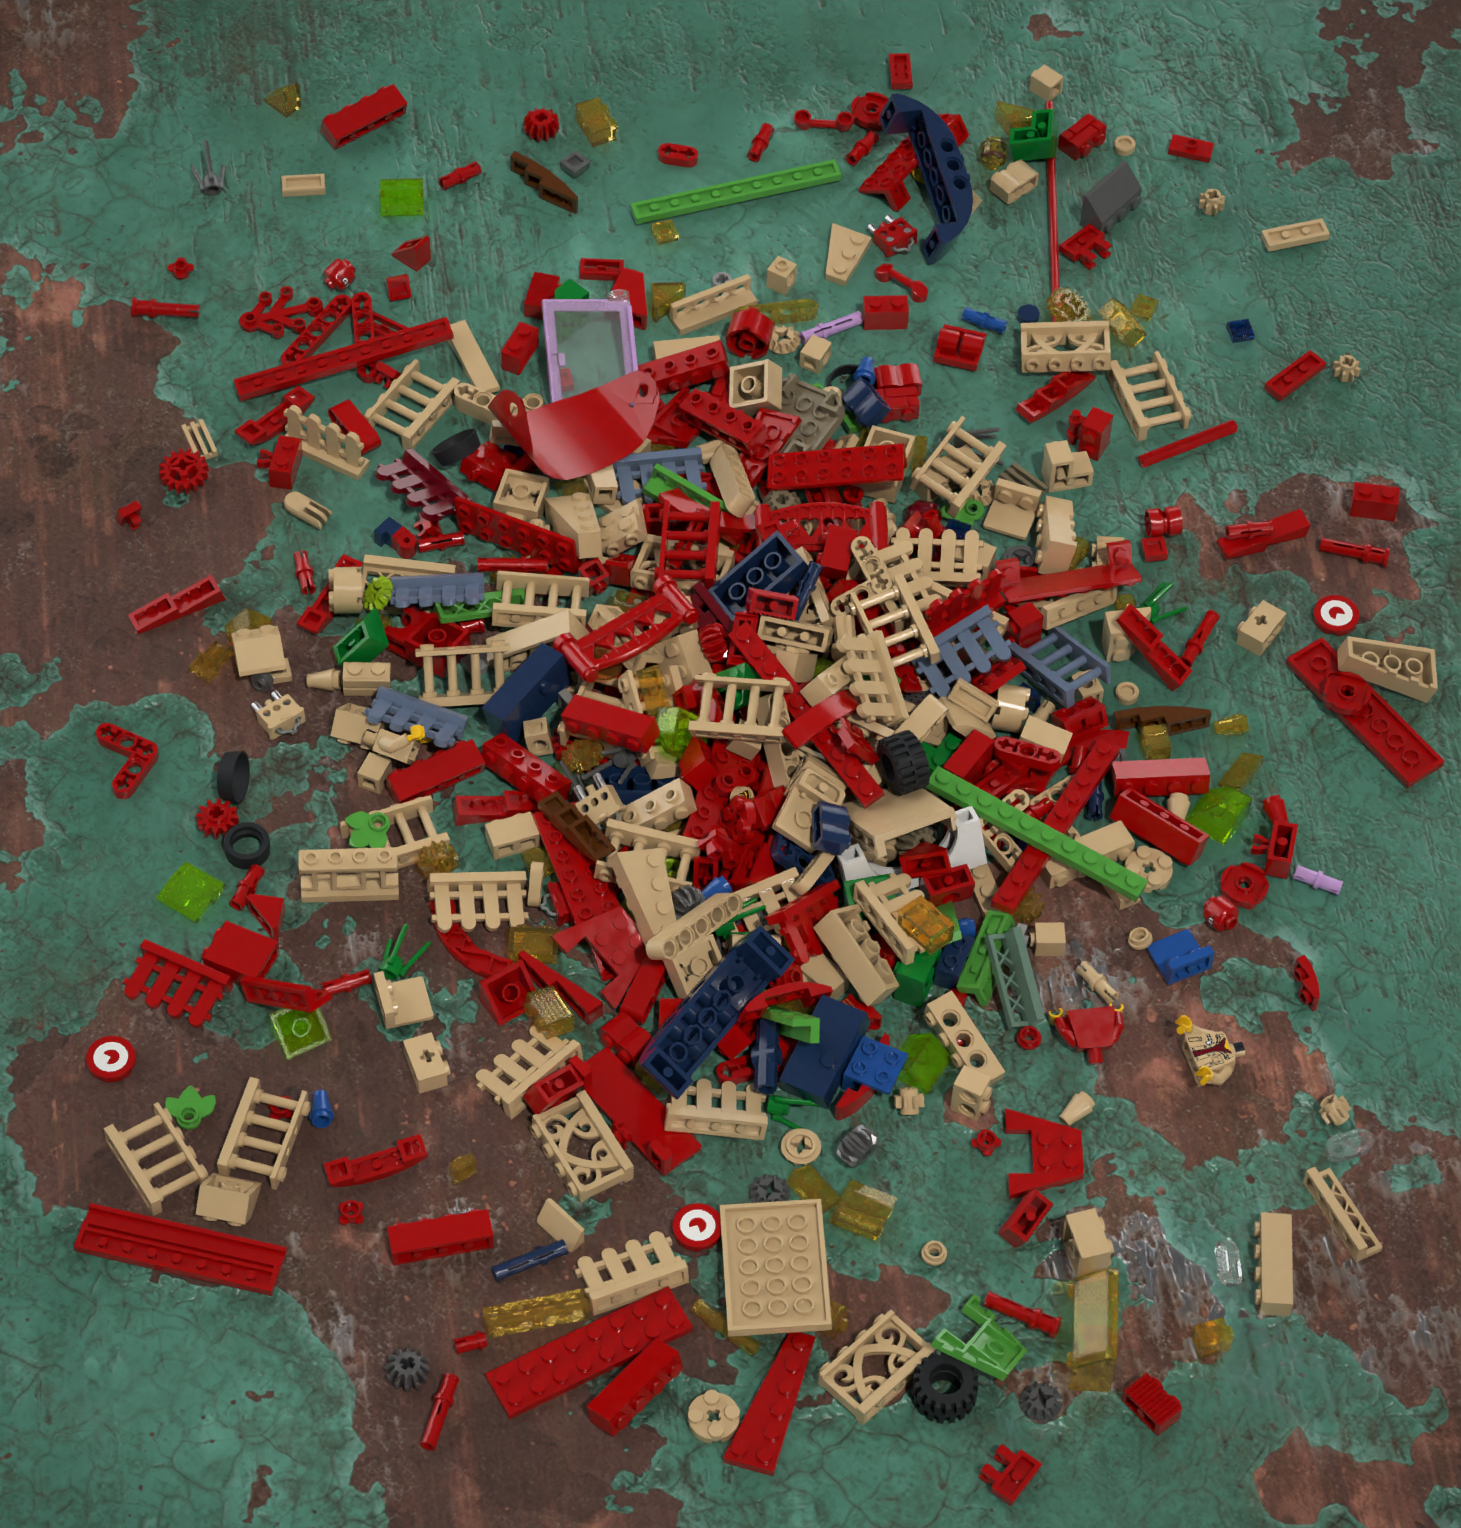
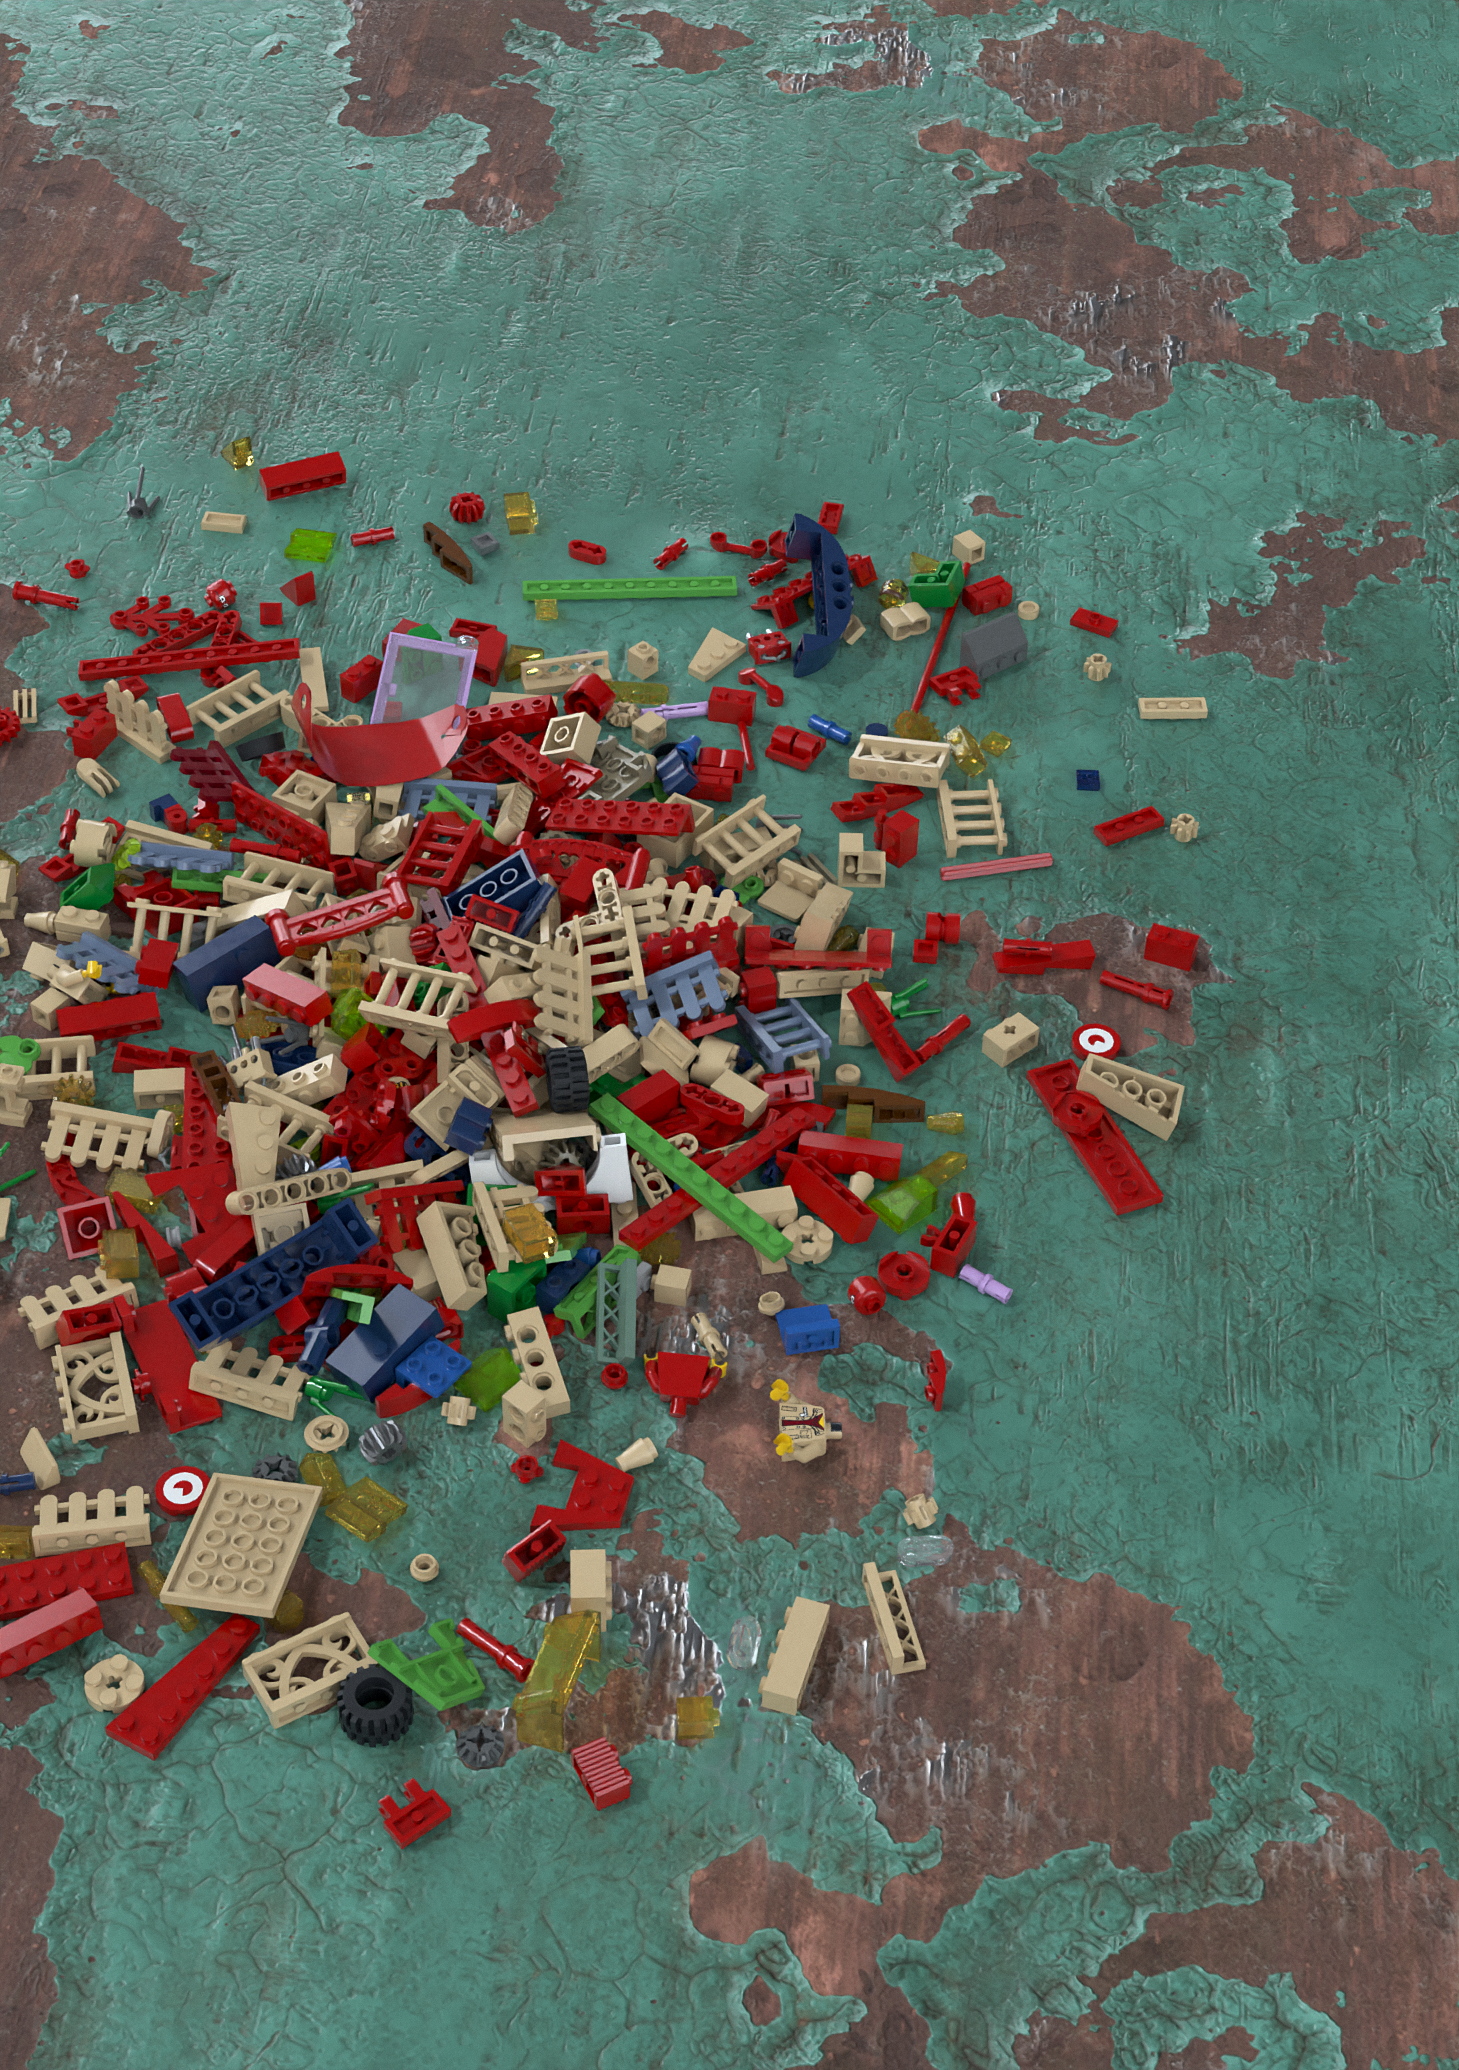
camera: 15 degrees right, 10 degrees down
red brick [481,733,572,802] -> none
none -> red brick [135,938,179,990]
none -> light grey bush [166,1226,182,1249]
none -> clear yellow gear [193,823,223,850]
none -> red bar [737,721,755,771]
none -> red tile [776,1150,802,1176]

